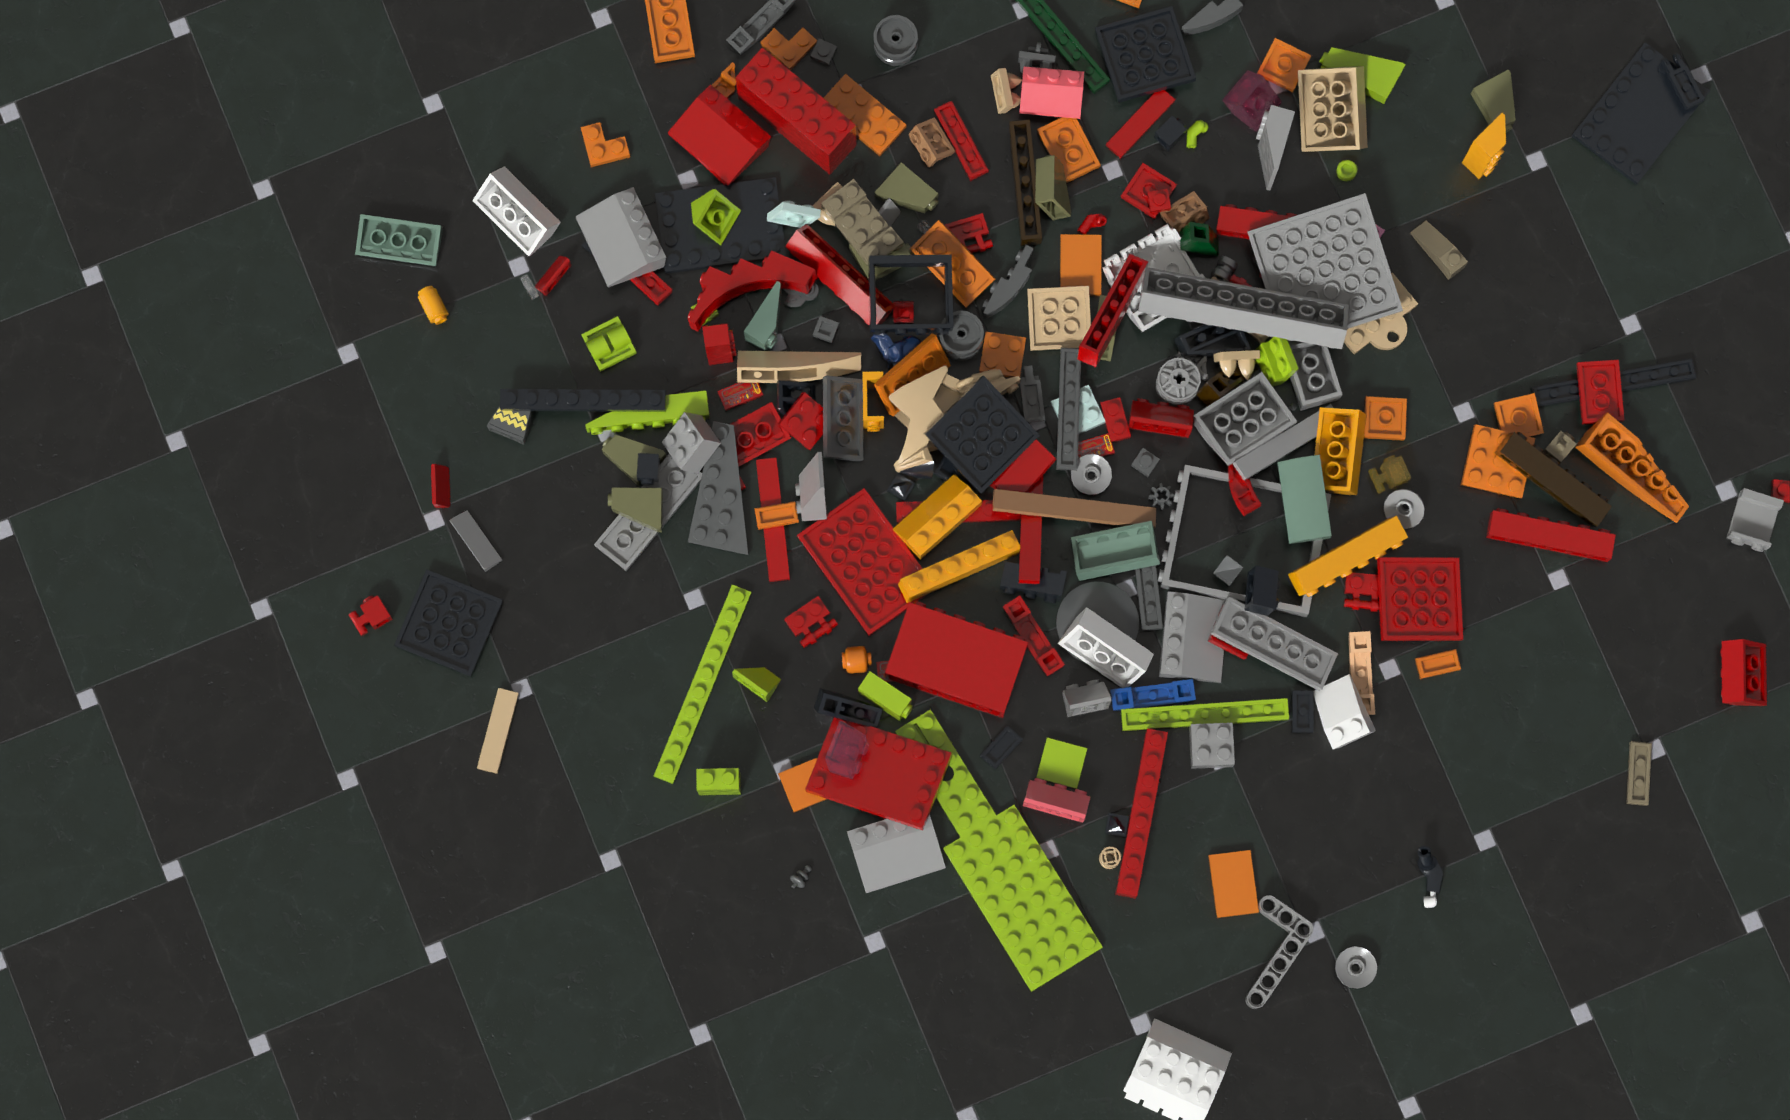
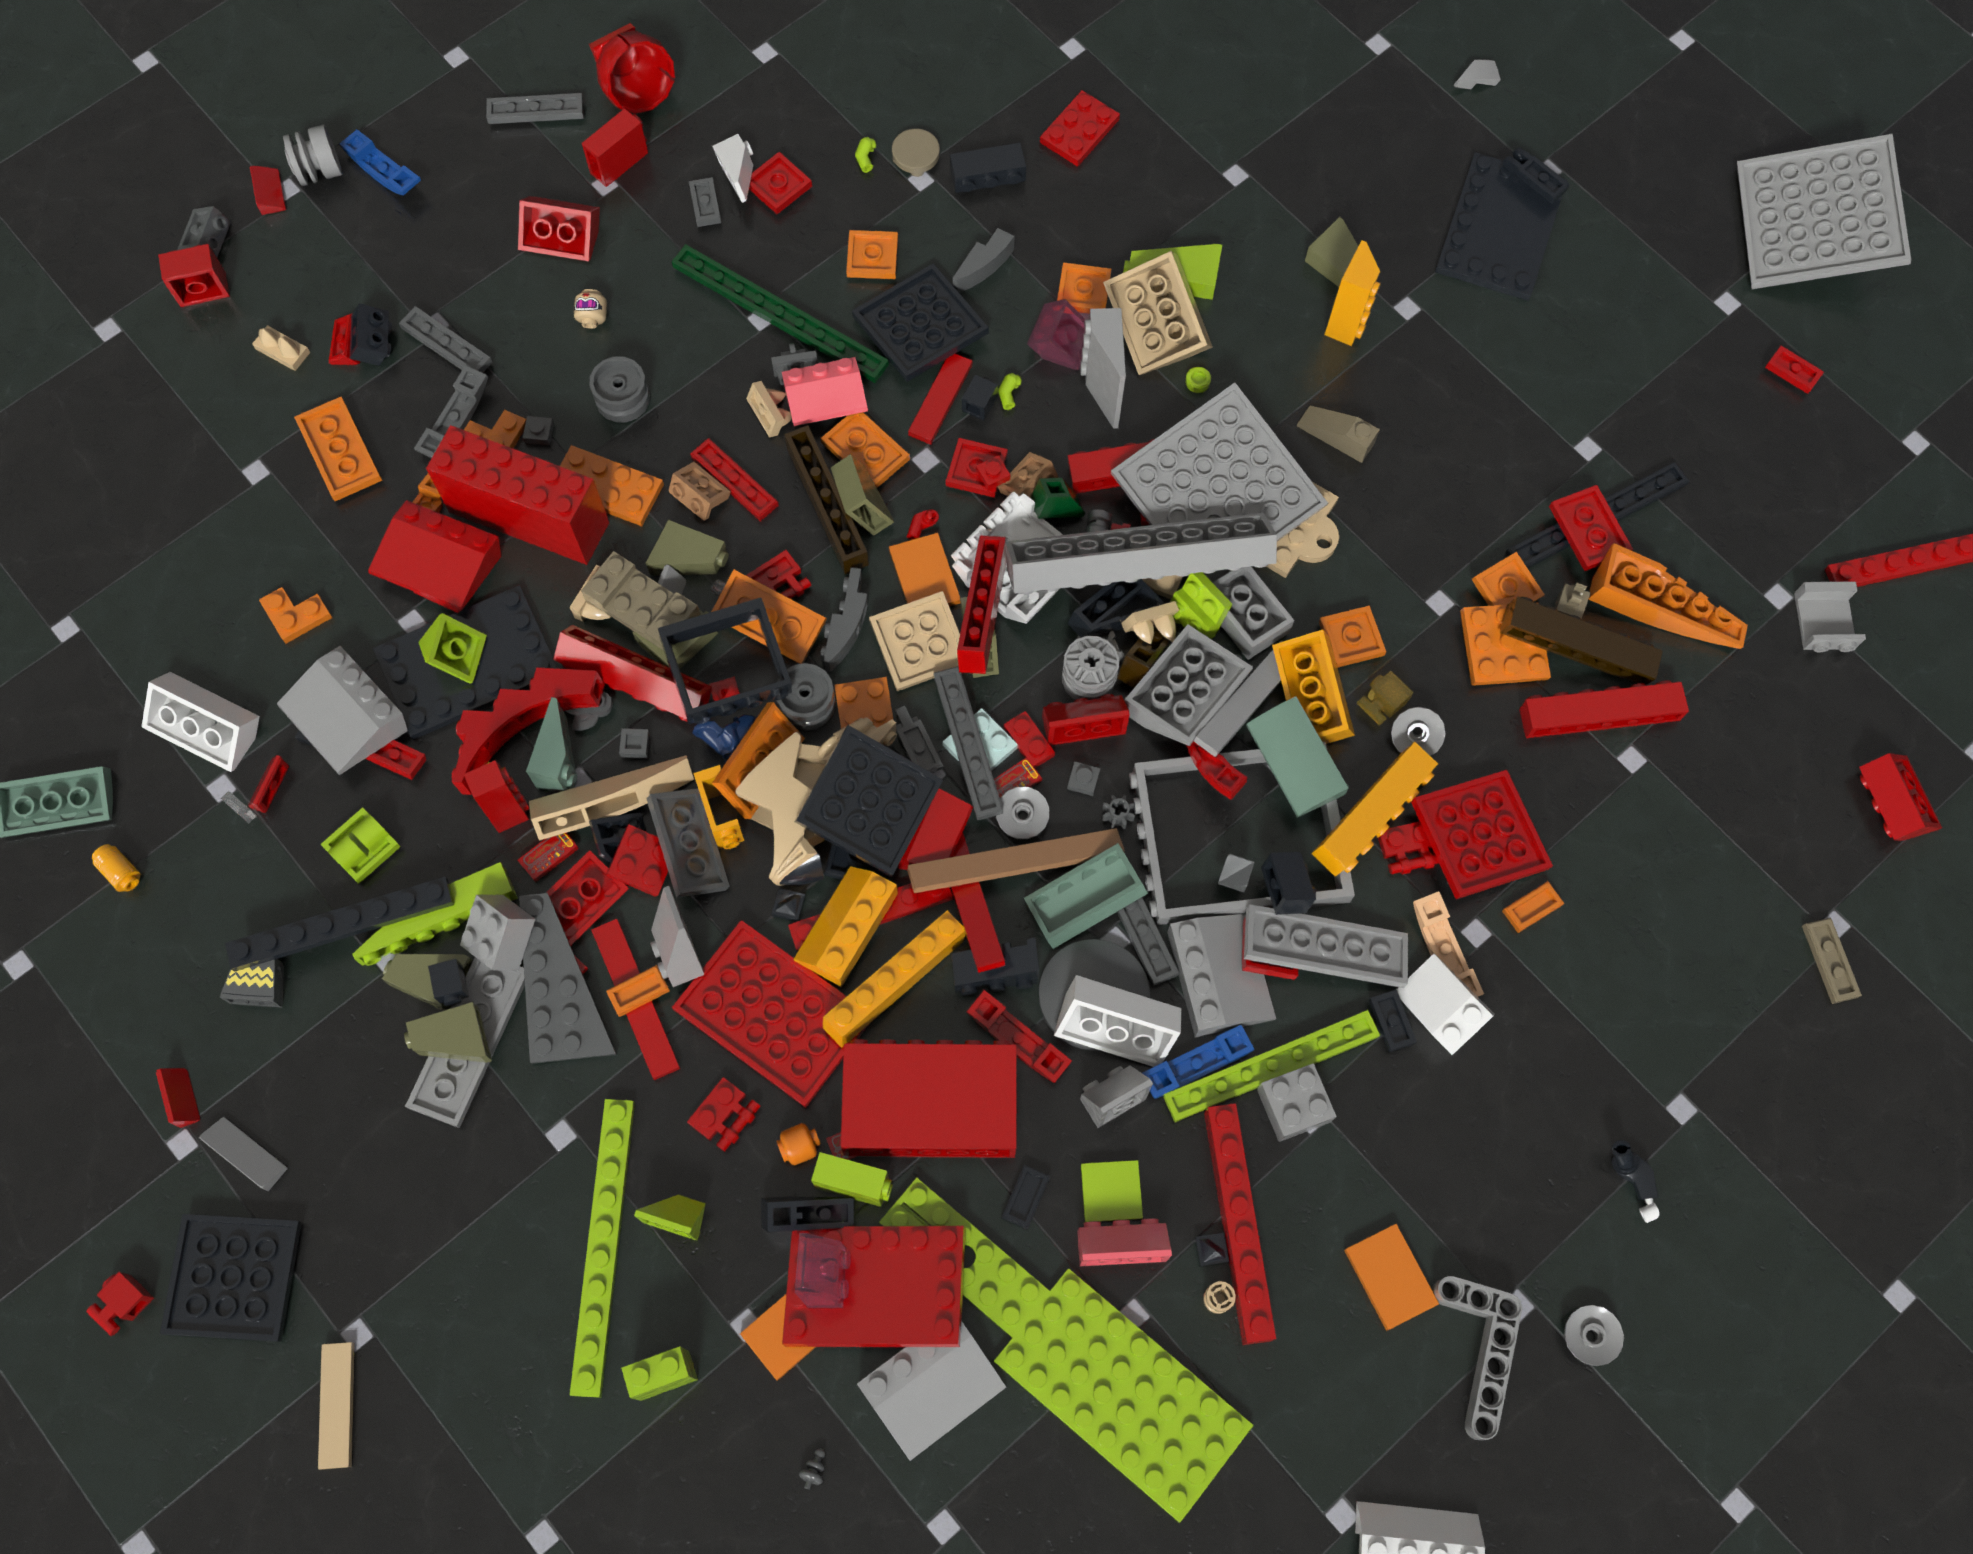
camera: 20 degrees left, 10 degrees down
light aqua plate [767,201,821,228] -> none

